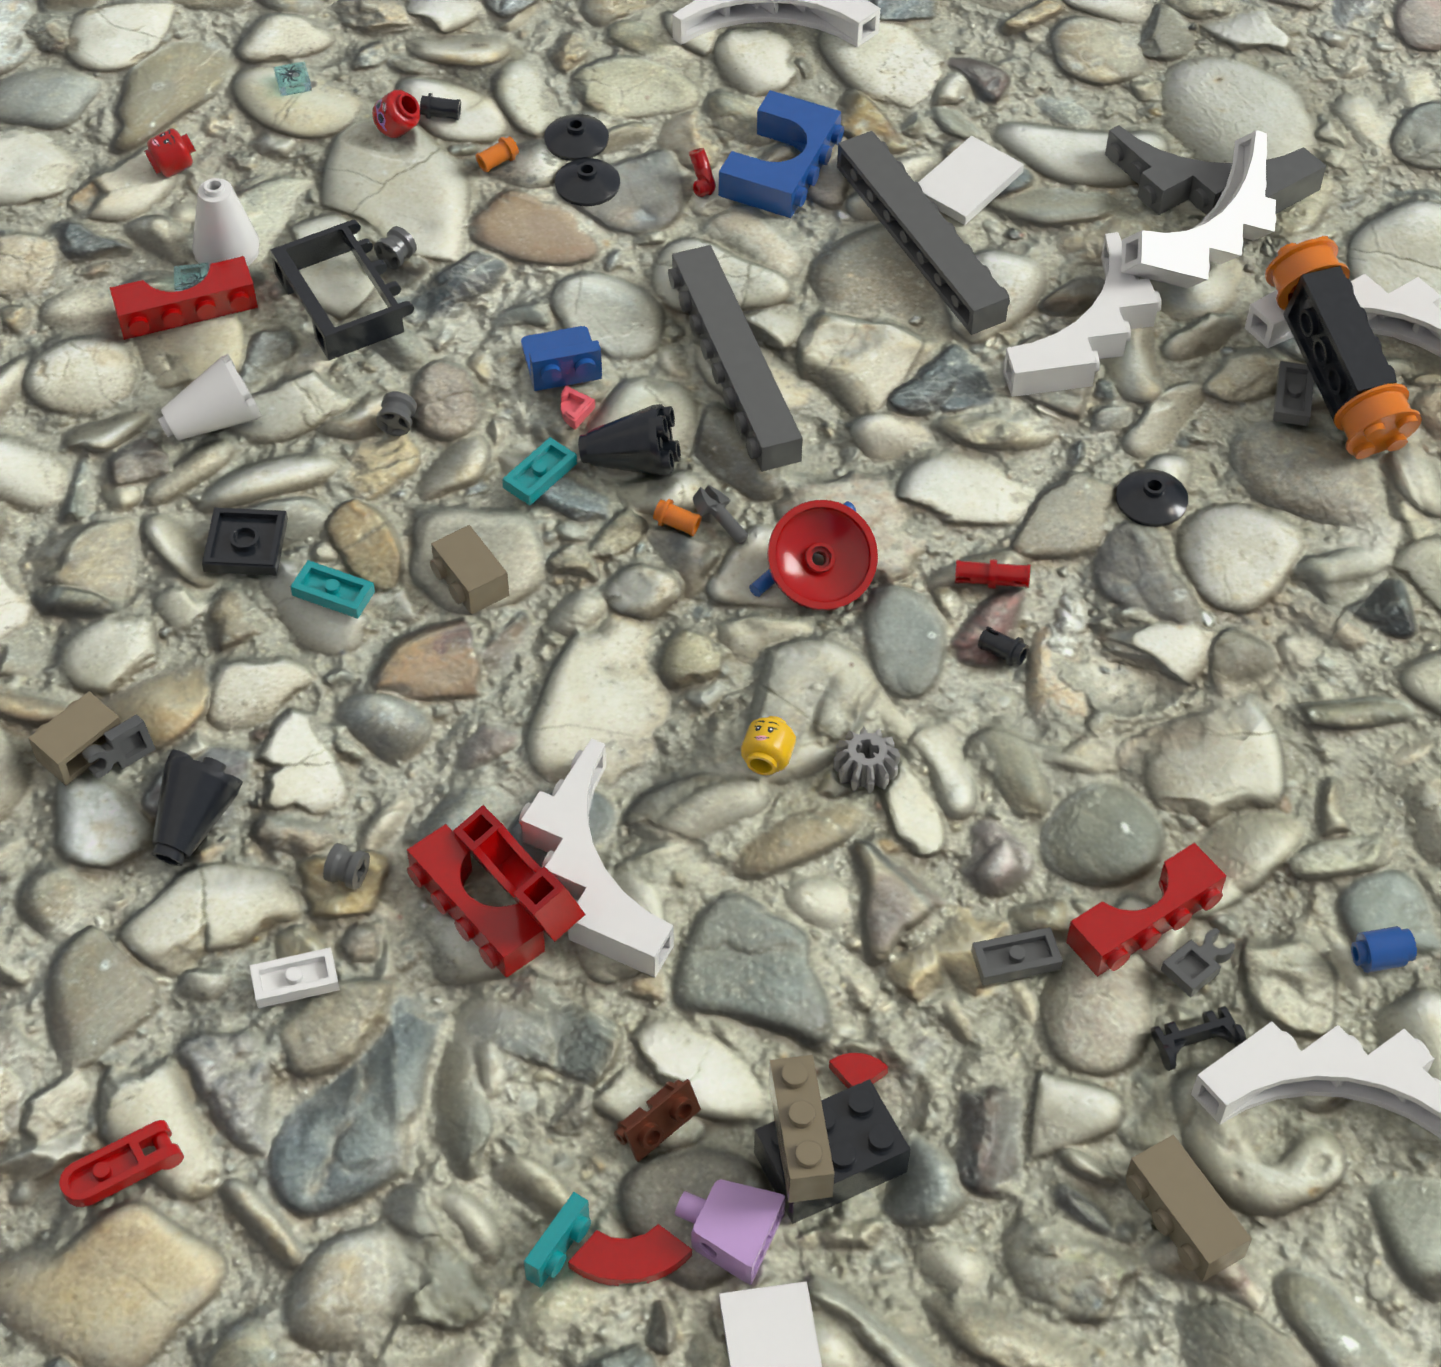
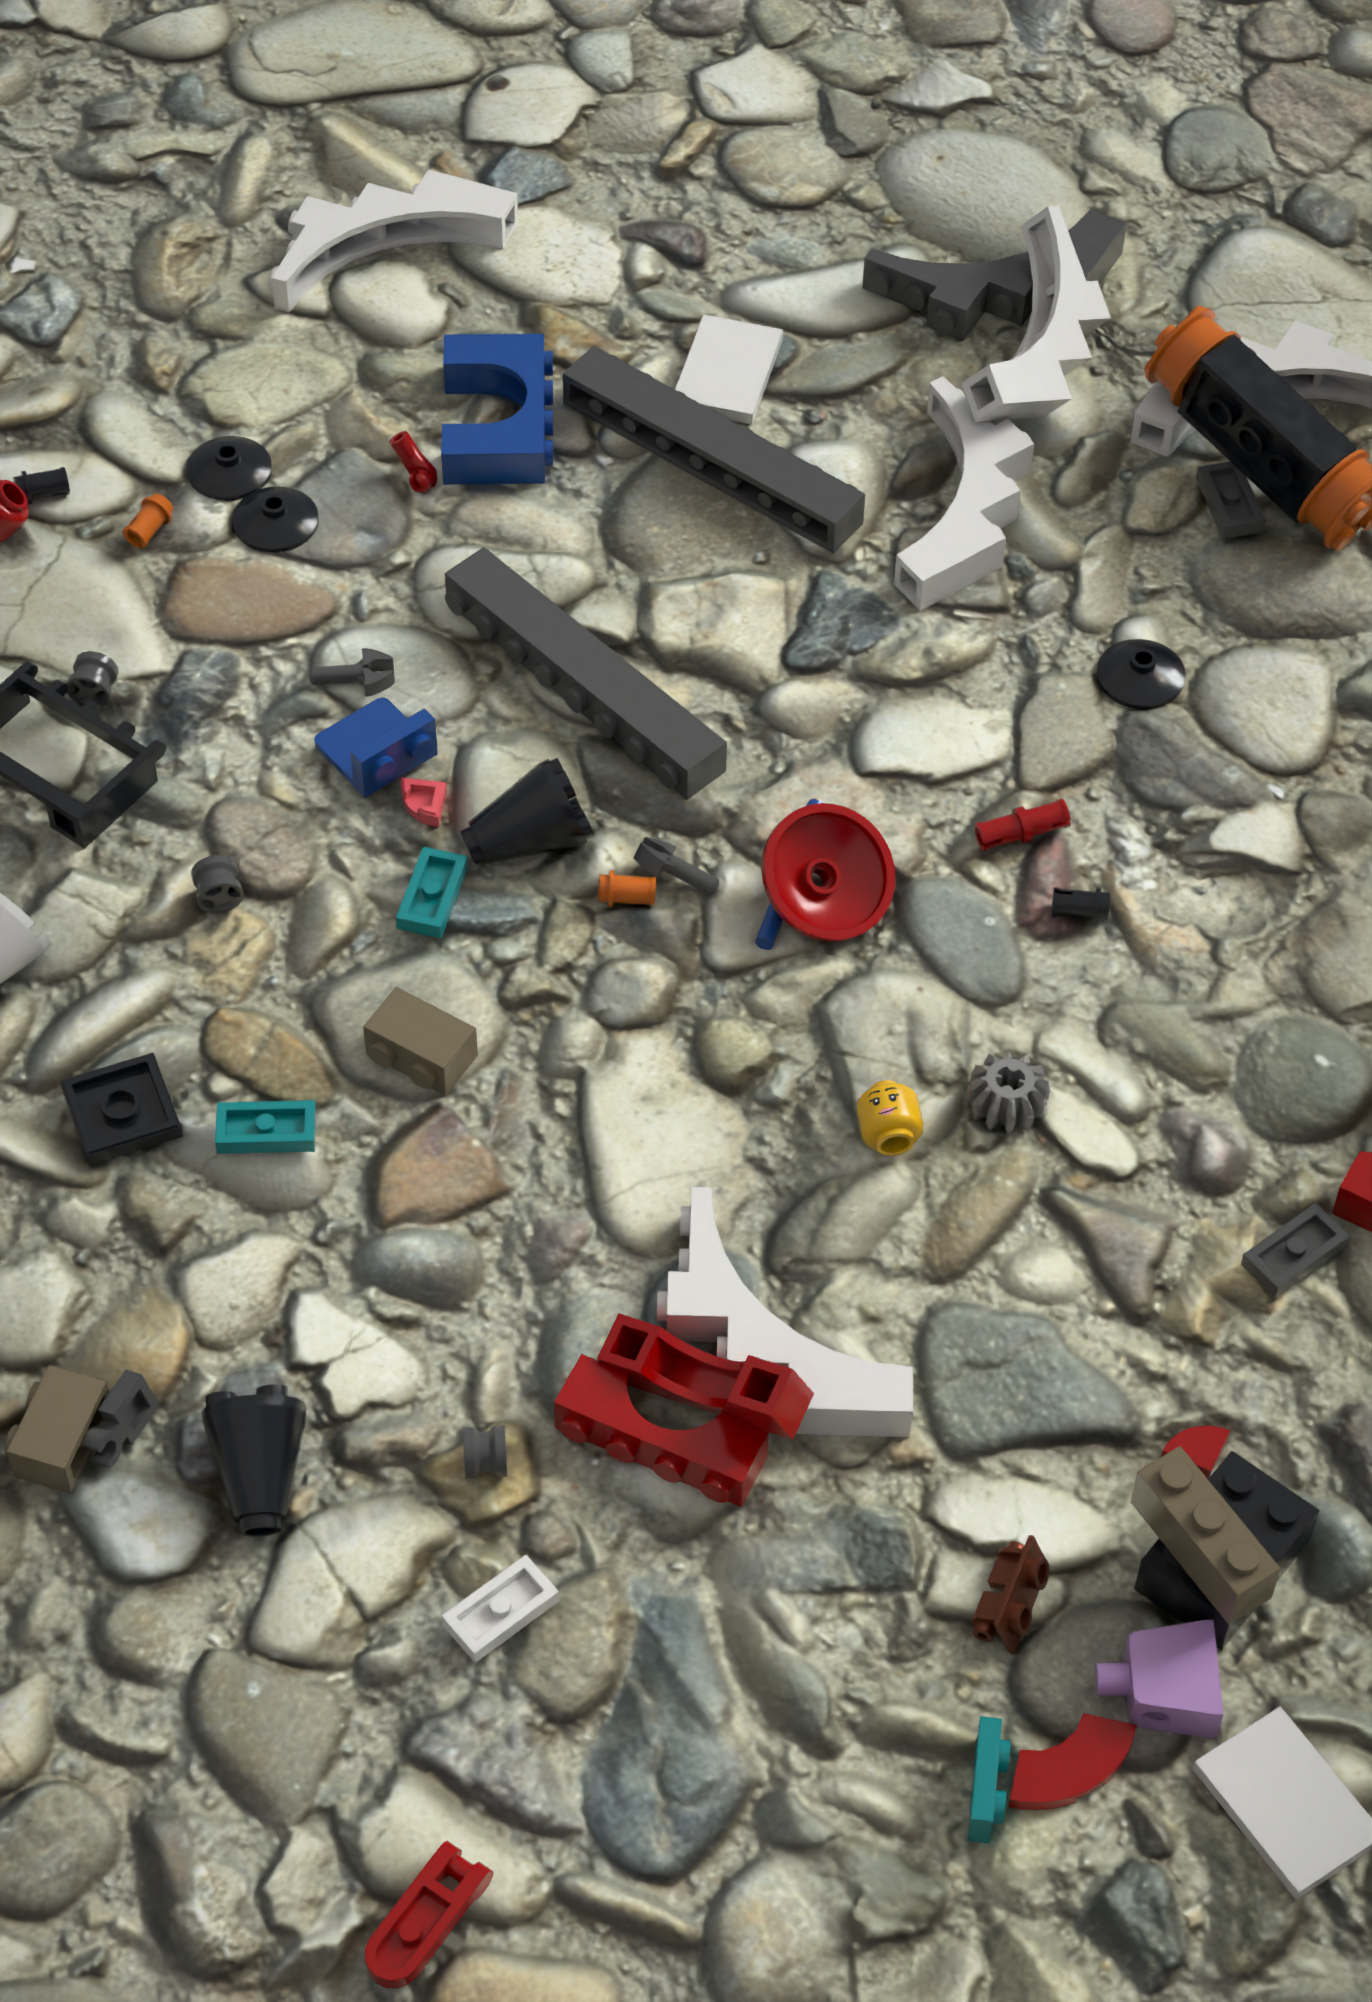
camera: 25 degrees left, 0 degrees up
none -> dark grey bar [309,648,395,697]

